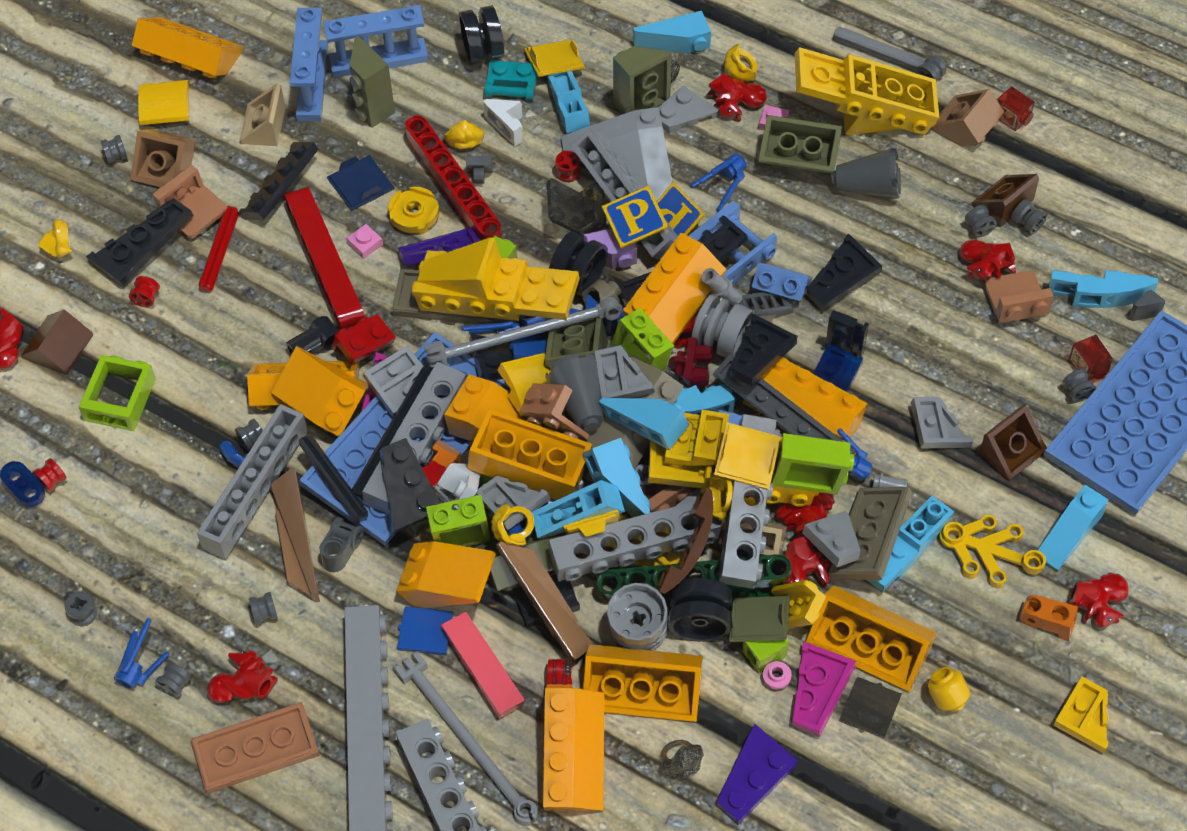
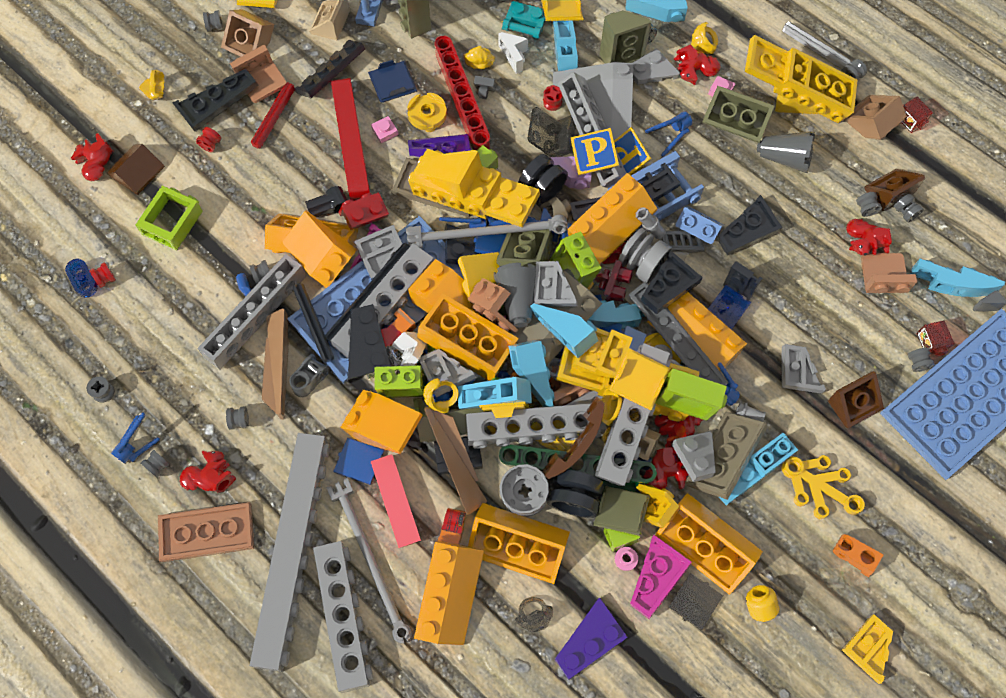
camera: 10 degrees right, 10 degrees up
medium azure slope [1038,484,1109,572] -> none
red animal [1068,572,1129,628] -> none

